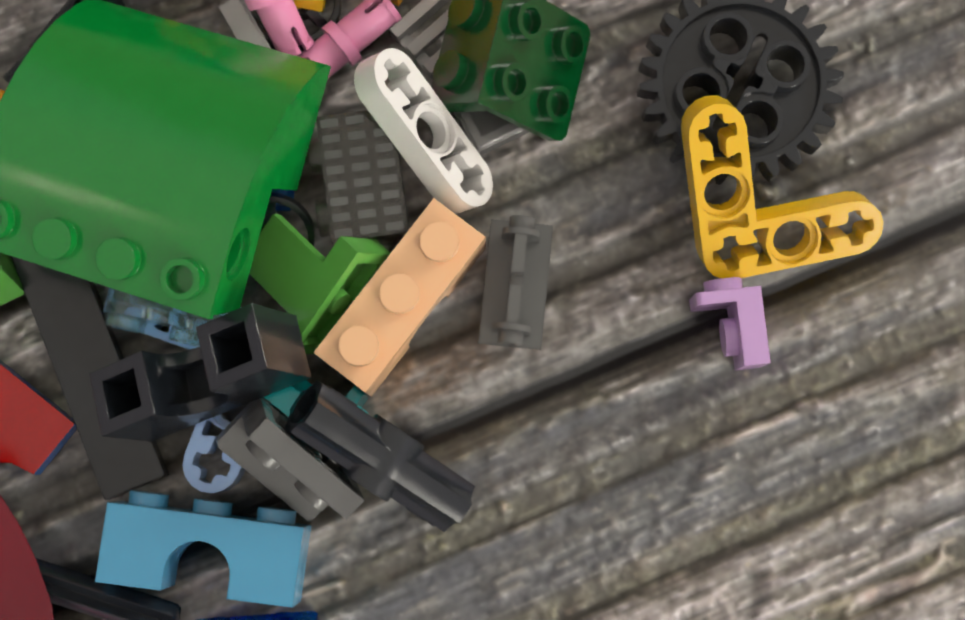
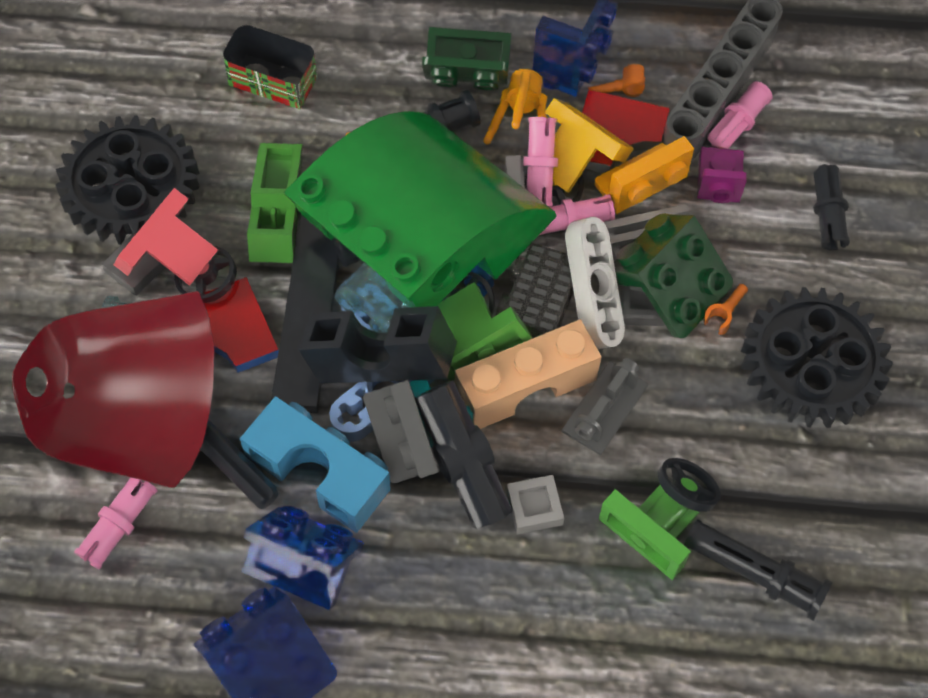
camera: 25 degrees right, 20 degrees down
yellow beam [681,96,884,279] -> none
lavender bracket [689,277,771,370] -> none
none -> light grey plate [506,475,565,534]
none -> bright green piece [599,458,721,580]
none -> black pin [684,519,833,621]
none -> orange hand [704,284,748,335]

